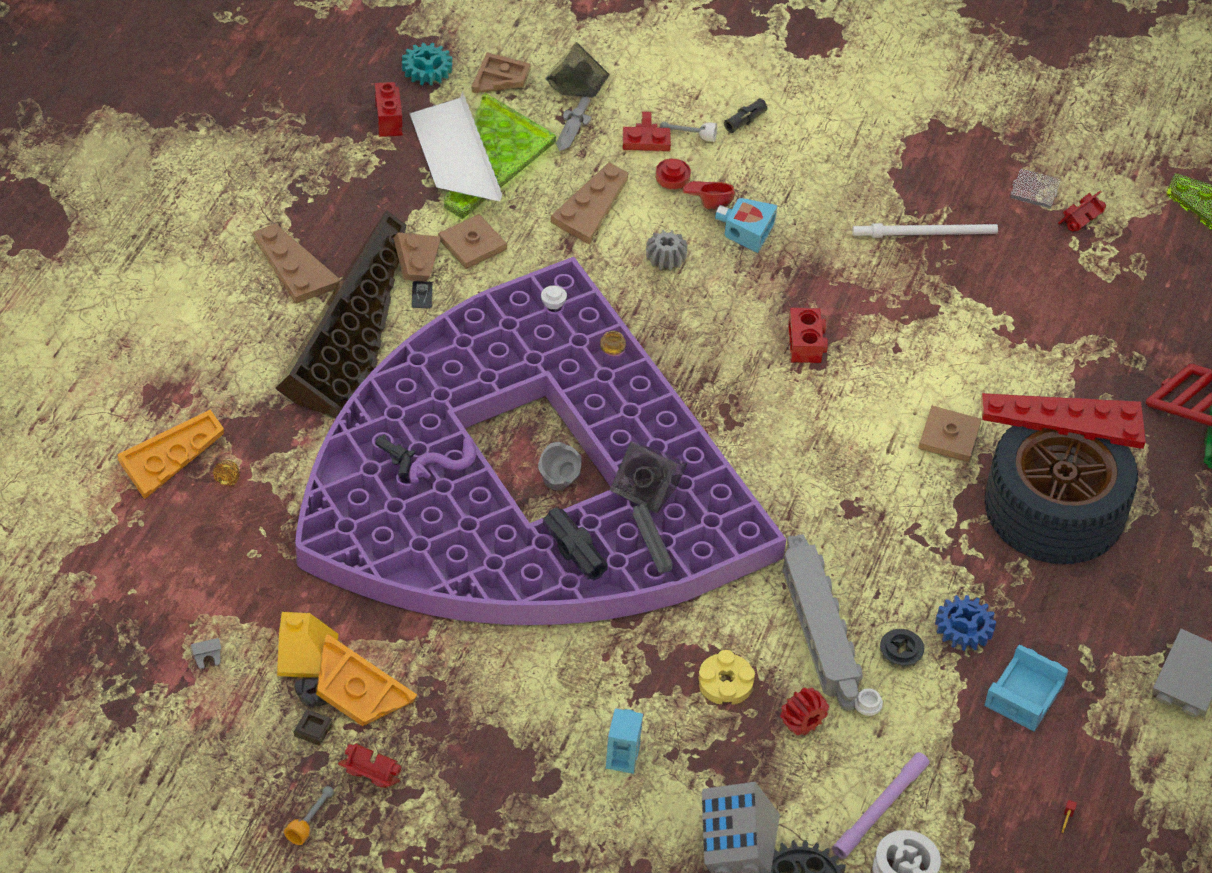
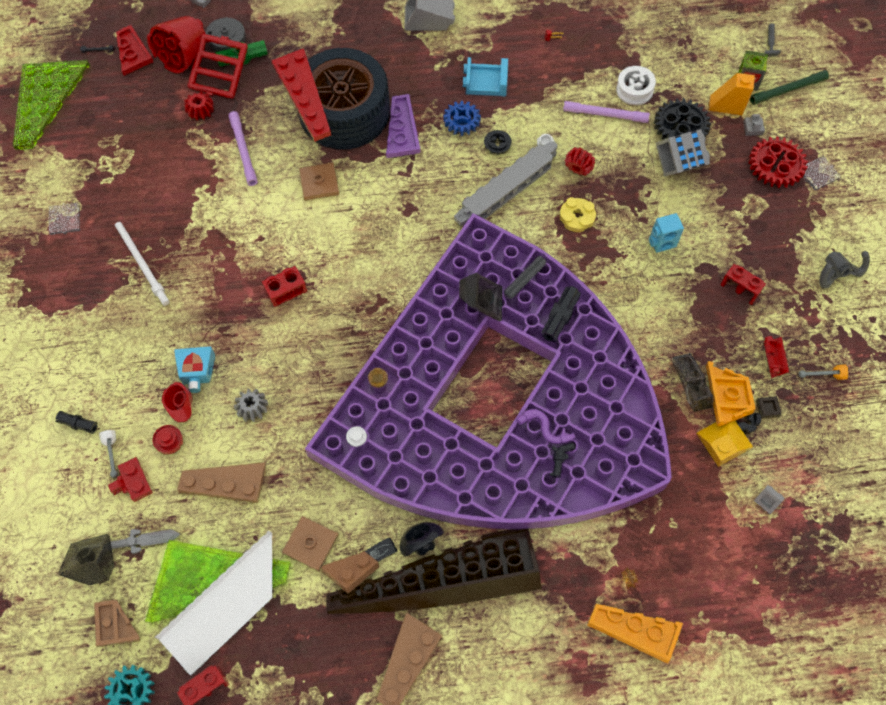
camera: 115 degrees left, 15 degrees up
light grey hair [538,442,581,491] -> none
red hinge [1058,190,1106,232] -> none
none -> red gear [184,91,214,121]
none -> lavender piece [228,111,258,186]
none -> medium lavender wing [386,94,421,158]
none -> black hat [400,522,444,556]
none -> clear smoke slope [672,353,714,412]
none -> red window [720,264,766,305]

